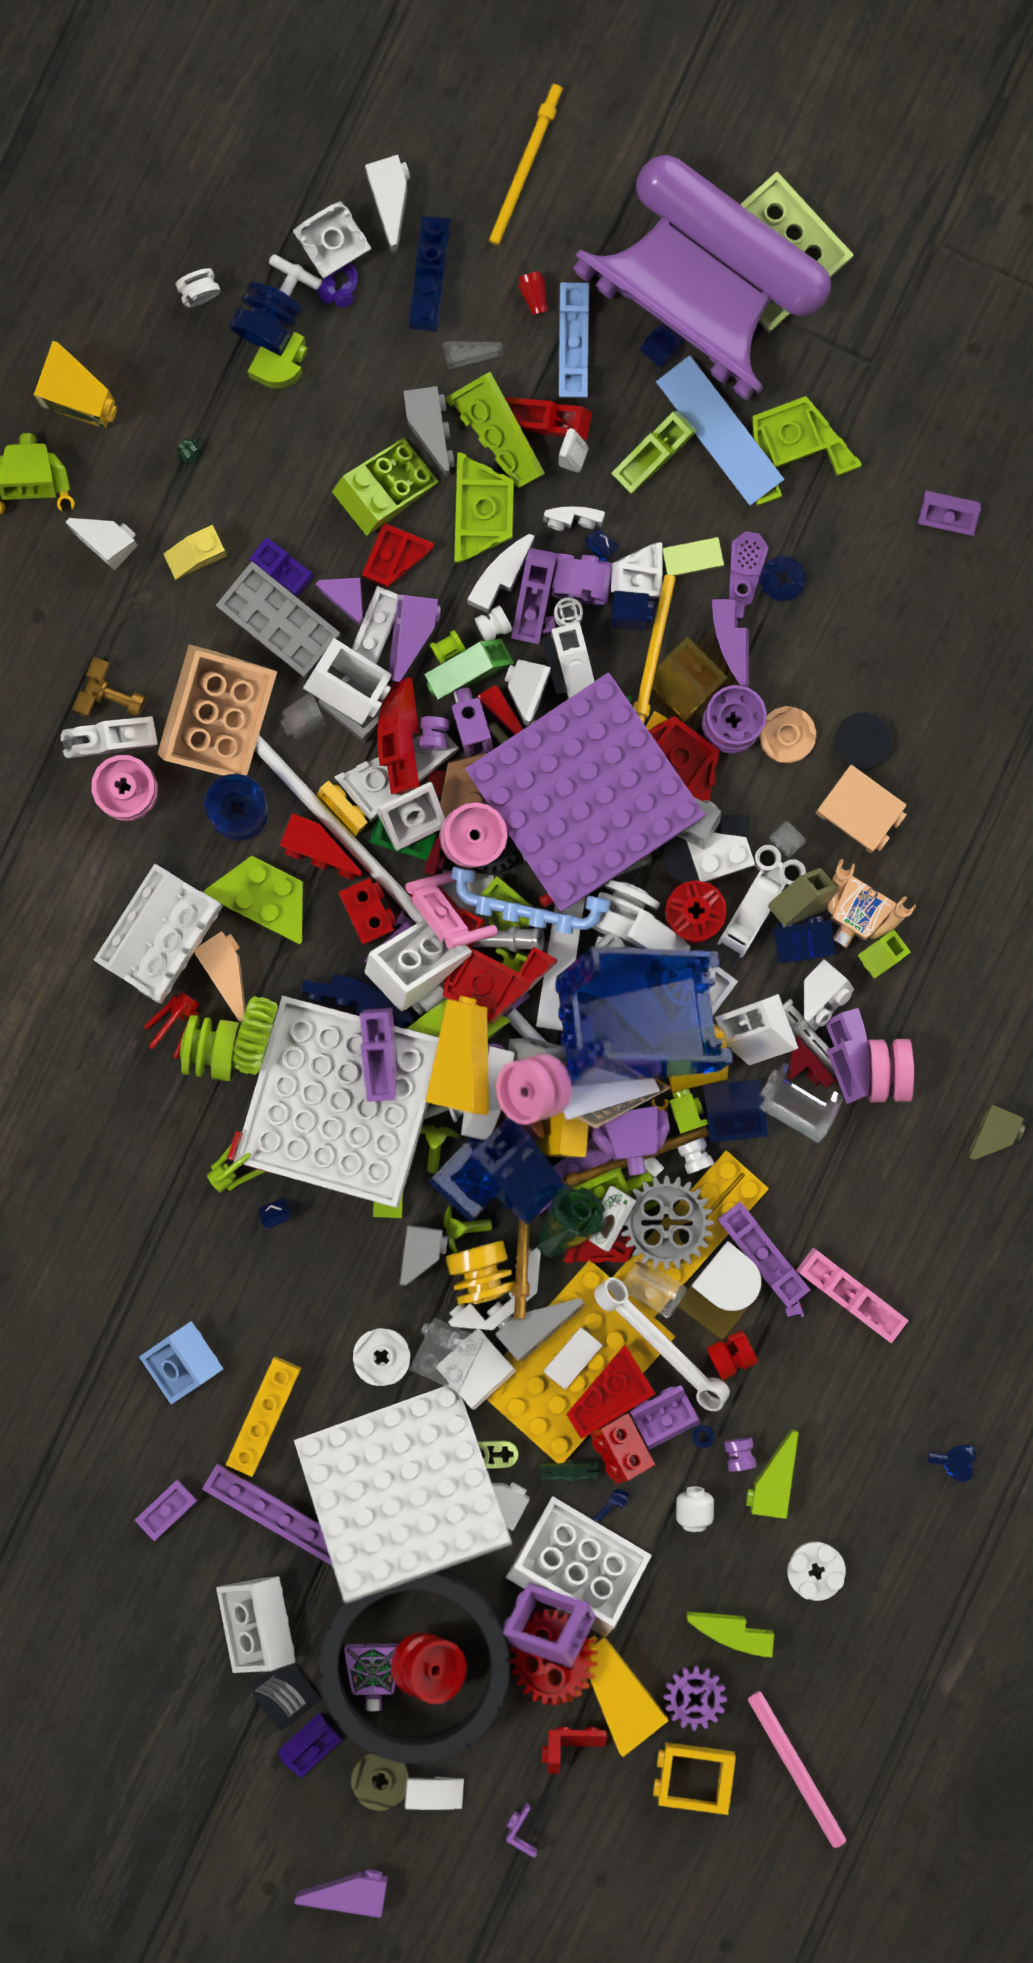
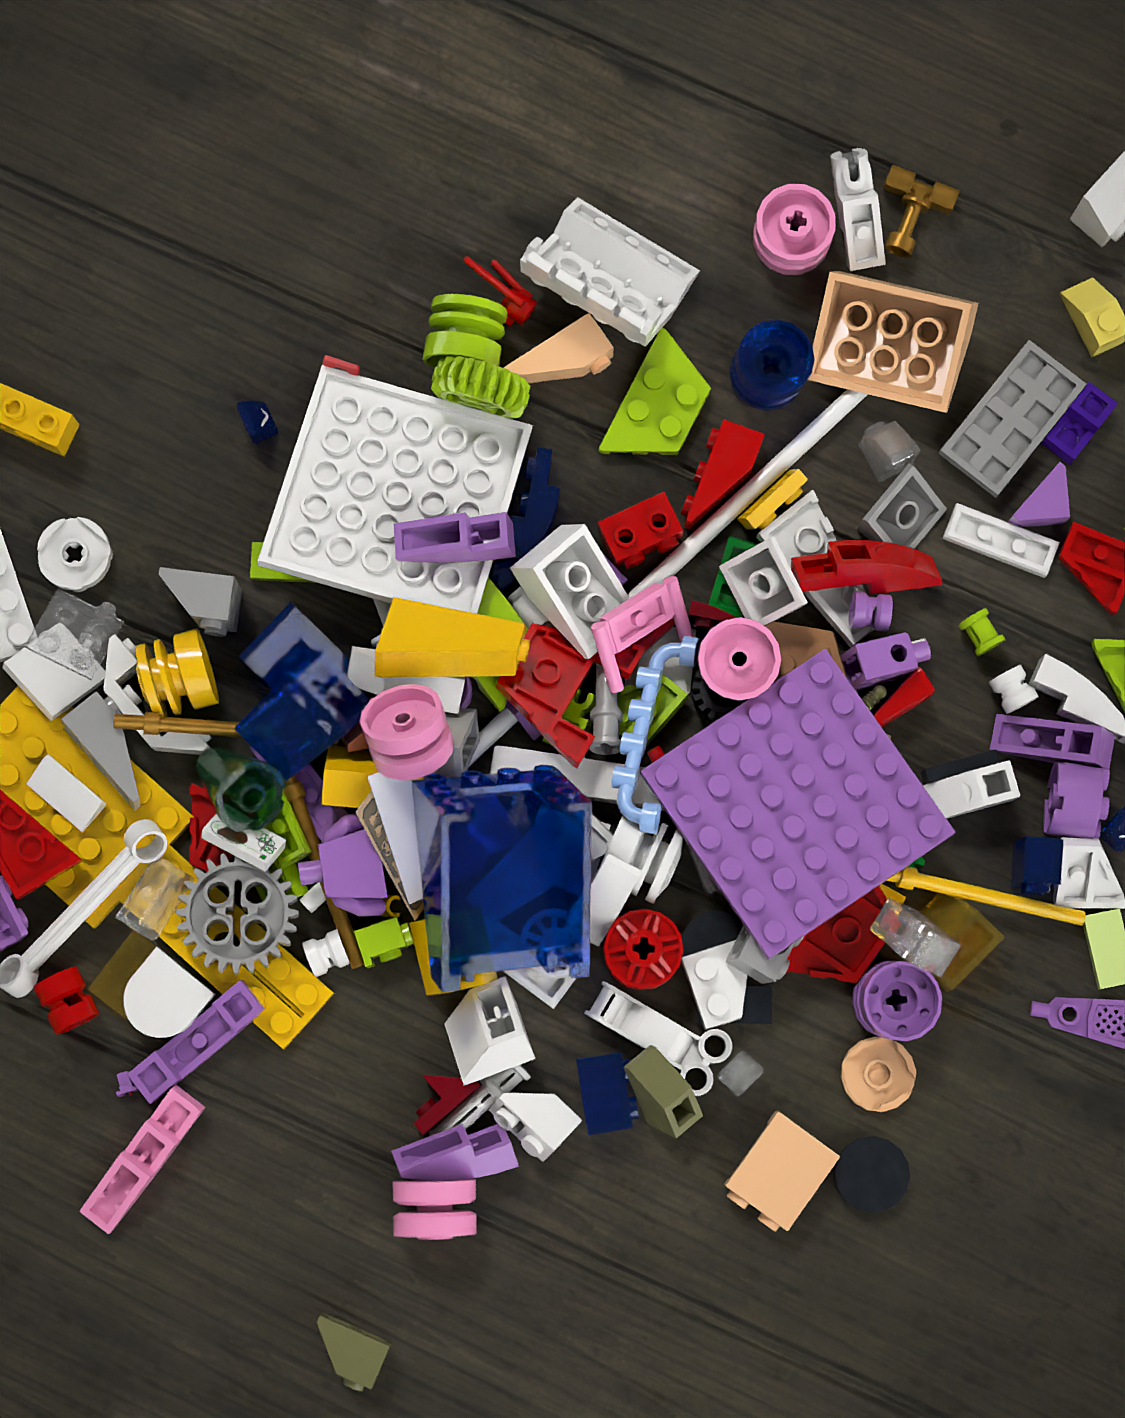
camera: 90 degrees right, 5 degrees down
light blue slope [139,1321,223,1404] -> none
lime plant [207,1131,265,1193] -> none
white window [303,638,392,725] -> none
medium lavender slope [389,594,440,682] -> none
medium lavender piece [394,910,414,926] -> none
lime plant [420,1125,462,1173] -> none
slope [425,639,514,700] -> none
red sticker [427,771,446,796] -> none
lime plant [444,1204,492,1253] -> none
white slope [505,660,550,727] -> none
medium lavender piece [542,616,555,635] -> none
white wheel [554,598,583,627] -> none
clear blue slope [703,1079,768,1142] -> none
medium lavender slope [712,599,749,687] -> none
clear blue gear [760,555,806,601] -> none
clear panel [760,1062,844,1143] -> none
light nougat torso [827,859,916,948] -> none
lime brick [857,929,910,978] -> none
none -> clear brick [870,898,961,977]

